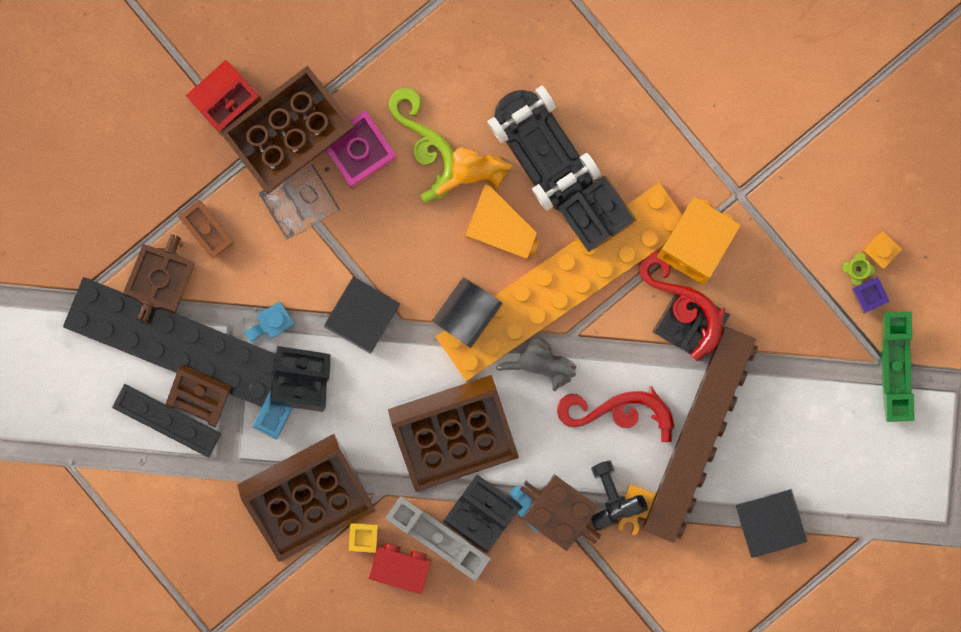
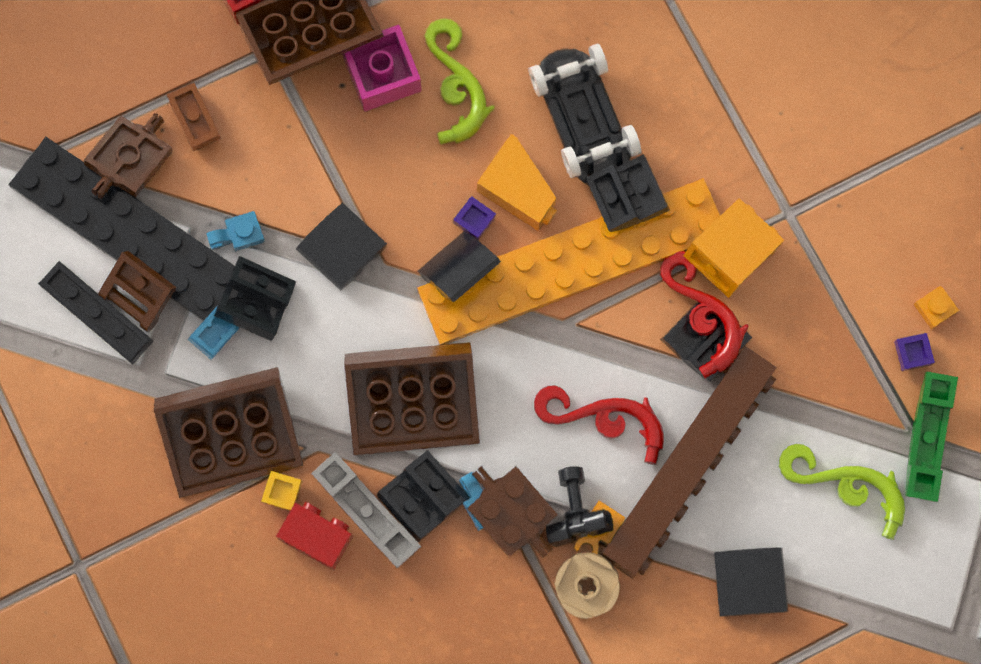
camera: 10 degrees right, 10 degrees down
clear slope [258,163,340,240] -> none
light orange animal [436,147,513,195] -> none
dark grey animal [496,338,577,392] -> none
lime plate [842,253,875,285] -> none
none -> dark purple plate [453,196,496,240]
none -> tan plate [555,552,620,619]
none -> lime plant [779,444,905,540]

